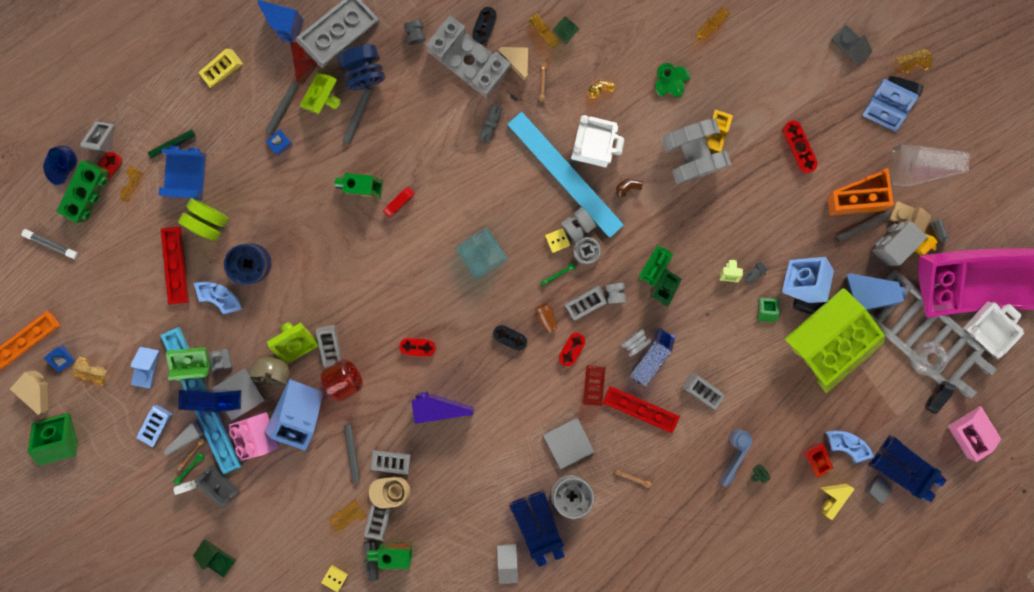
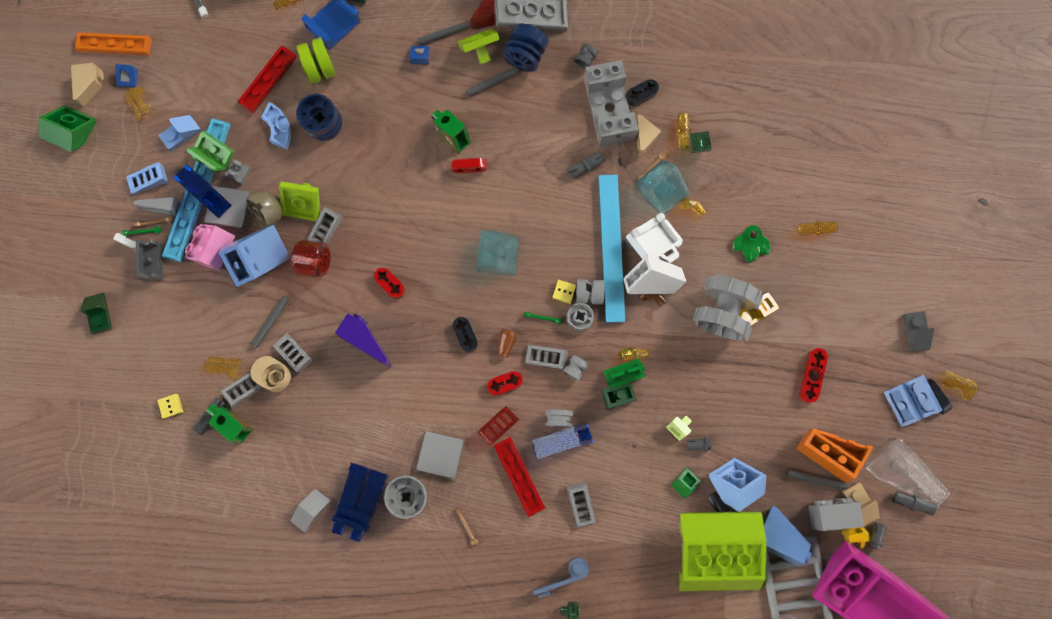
camera: 40 degrees right, 10 degrees down
none -> clear yellow arm [619,348,649,361]
none -> white slope [623,255,686,294]
none -> clear light blue slope [636,159,690,215]
none -> dark grey pin [892,491,937,516]

